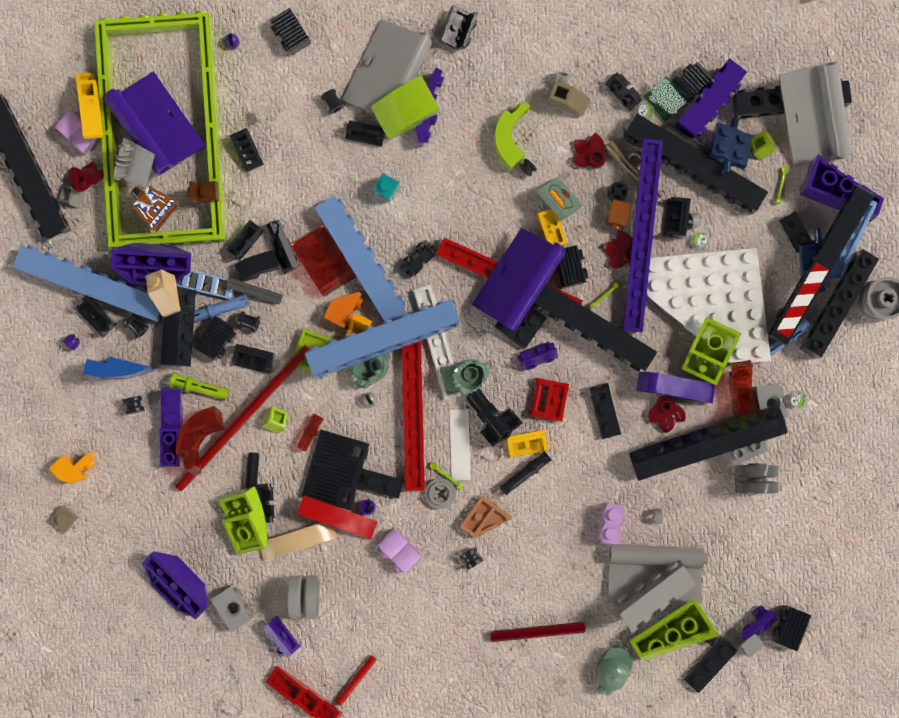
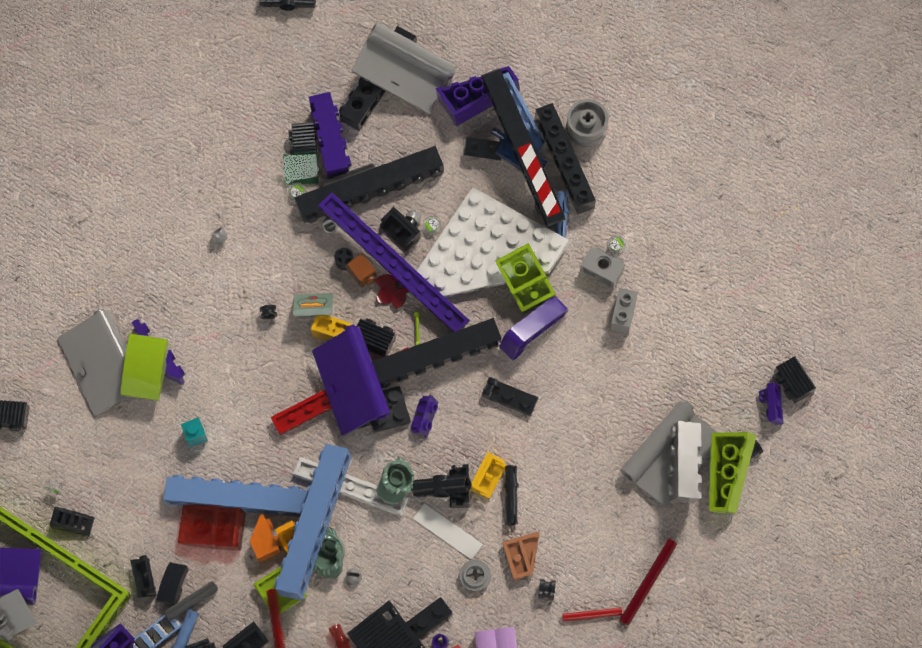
camera: 45 degrees left, 15 degrees down
torso [130,186,180,232] -> none
reddish brown bracket [187,181,219,203] -> none
black bush [237,311,261,333] -> none
black hinge [267,220,299,274] -> none
black bush [321,89,345,114] -> none
black hinge [345,120,385,147] -> none
black hinge [399,240,437,278] -> none
red plate [402,341,425,491] -> none
lime hinge [430,462,463,490] -> none
bracket [439,5,478,50] -> none
lime arch [494,101,530,171] -> none
red plate [528,378,569,422] -> none
dark tan slope [547,80,590,116] -> none
dark red plate [572,133,606,168] -> none
sand green hair [596,647,633,696] -> none
lavender brick [598,503,623,545] -> none
dark tan axle [604,142,662,200] -> none
black hinge [605,72,643,112] -> none
black brick [628,404,788,481] -> none
dark red plate [647,395,686,433] -> none
light grey hinge [649,508,663,524] -> none
black plate [683,636,738,693] -> none
dark blue plate [709,118,752,175] -> none
clear red arch [729,360,758,418] -> none
dark grey wheel [735,463,779,493] -> none
light grey slope [741,634,764,657] -> none
lime slope [751,131,777,160] -> none
lime hinge [774,166,789,205] -> none
none -> red bar [562,607,622,622]

